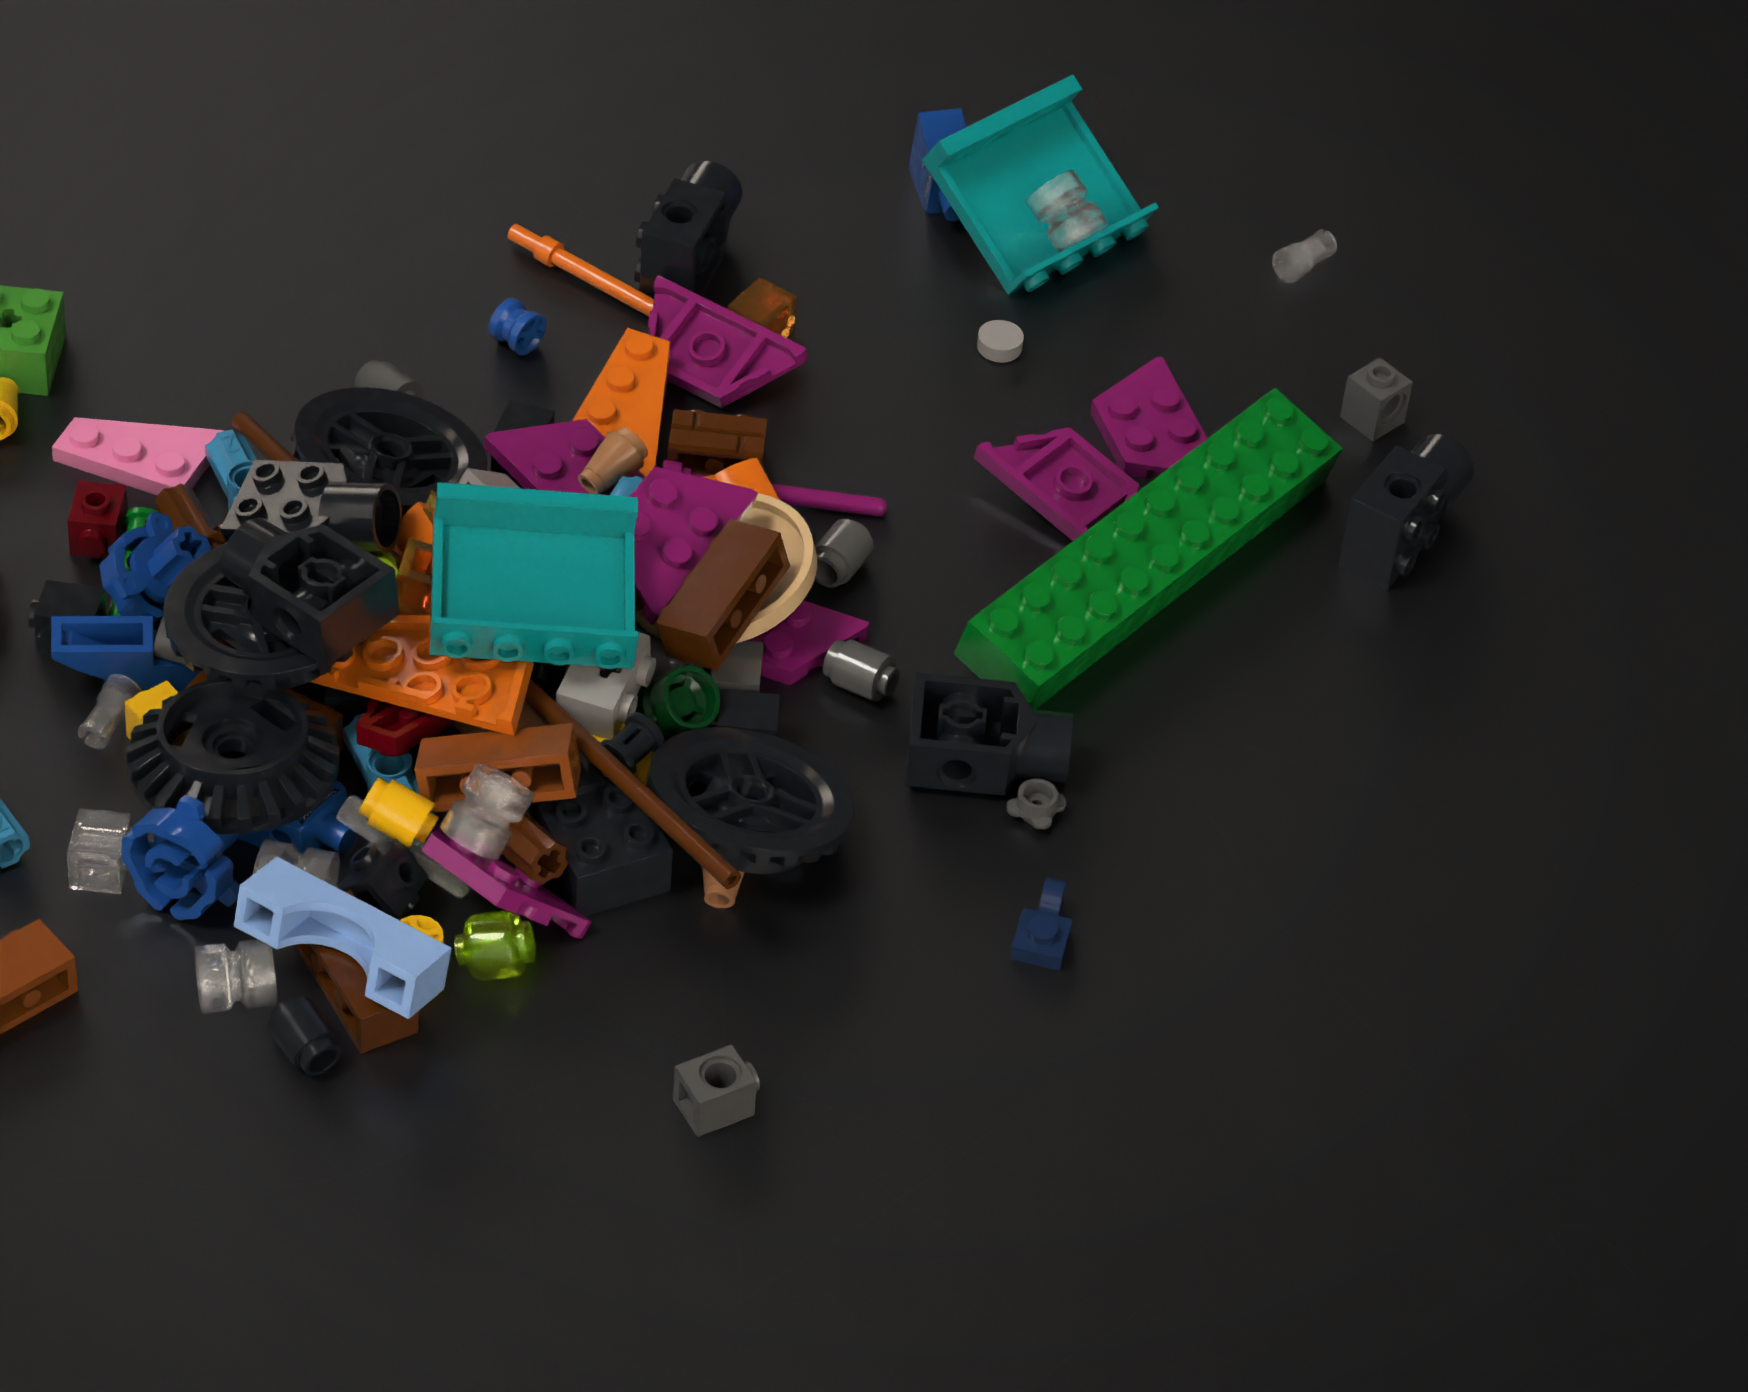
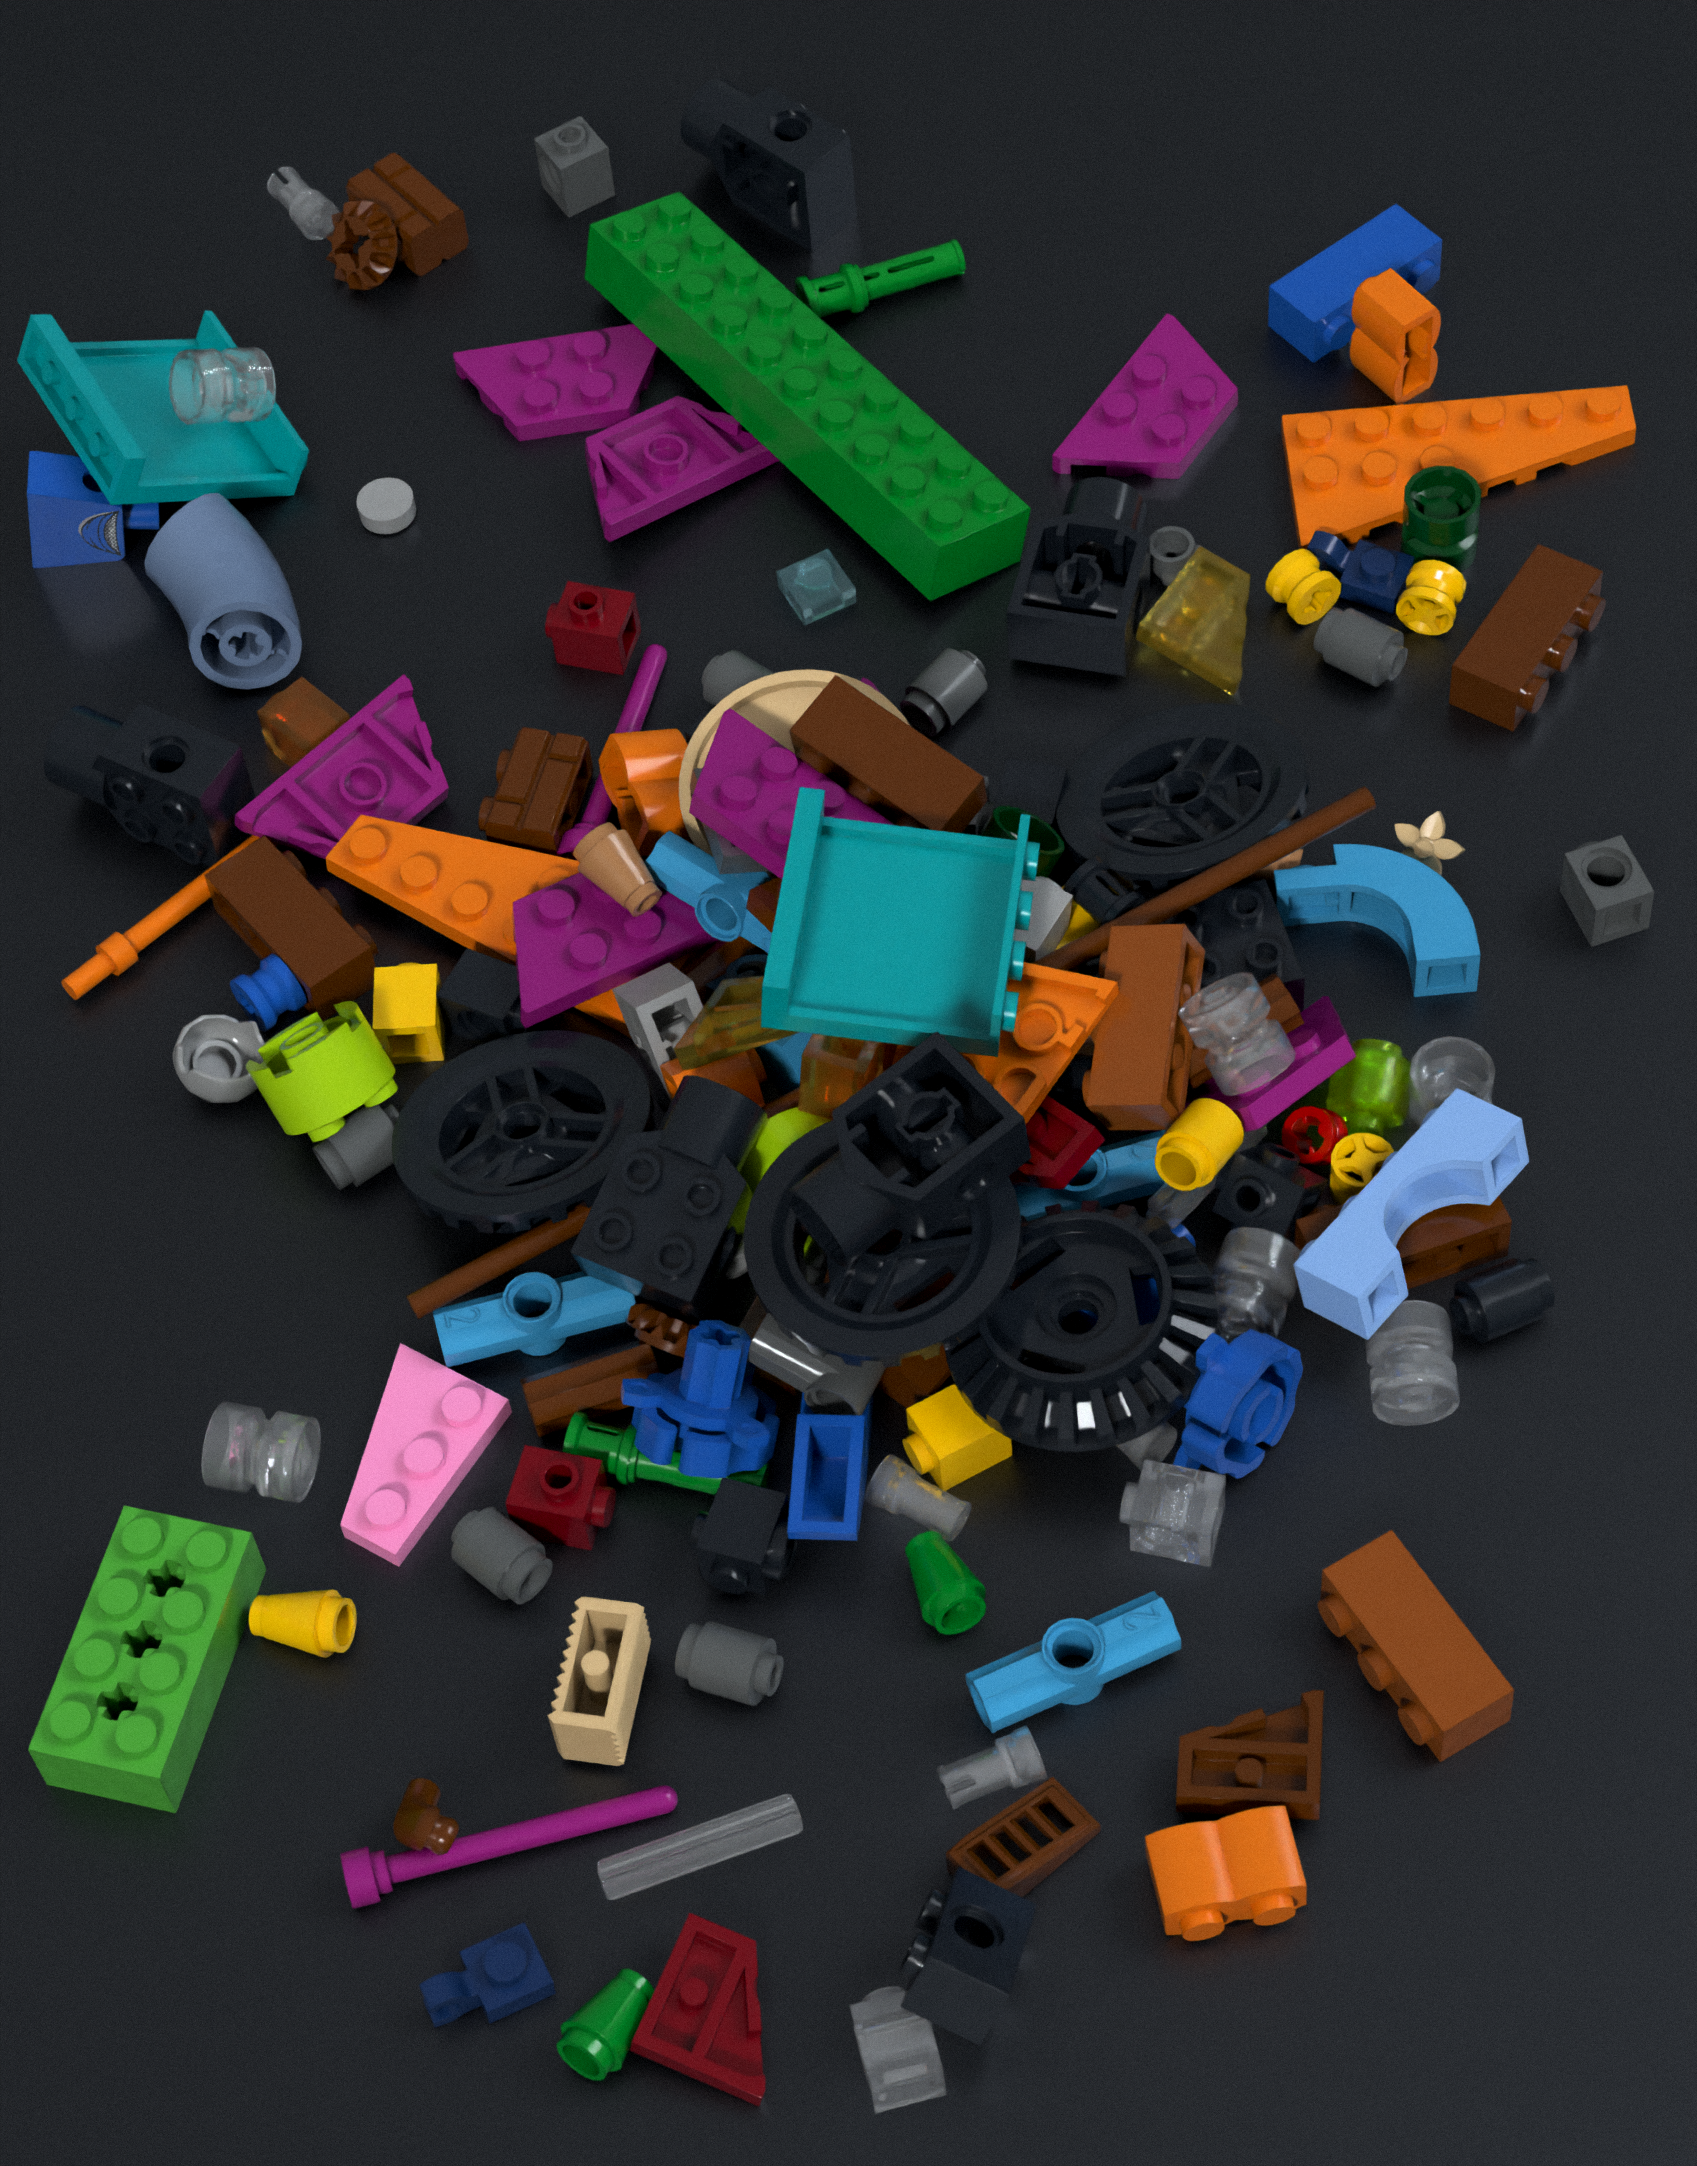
camera: 70 degrees left, 10 degrees up
none -> sand blue brick [144,493,302,690]
none -> light grey hair [173,1014,265,1103]
none -> clear wheel [201,1401,321,1503]
none -> reddish brown brick [204,835,379,1021]
none -> lime brick [246,1001,398,1142]
none -> reddish brown gear [324,200,398,290]
none -> reddish brown brick [346,152,469,277]
none -> yellow brick [372,962,445,1064]
none -> dark grey brick [451,1507,553,1604]
none -> dark red brick [545,581,641,675]
none -> clear light blue plate [776,549,857,625]
none -> green pin [794,239,966,318]
none -> green cone [905,1531,986,1635]
none -> magenta wing [1052,313,1238,479]
none -> clear yellow wing [1136,546,1250,695]
none -> yellow wheel [1265,549,1341,625]
none -> blue brick [1268,204,1442,363]
none -> dark azure arch [1273,844,1481,997]
none -> orange wing [1281,385,1636,549]
none -> red bush [1282,1106,1348,1166]
none -> dark grey brick [1314,607,1408,687]
none -> orange brick [1350,268,1441,405]
none -> tan plant [1394,811,1465,875]
none -> yellow wheel [1396,560,1466,635]
none -> dark green wheel [1401,466,1481,573]
none -> clear wheel [1406,1036,1496,1137]
none -> reddish brown brick [1449,544,1606,732]

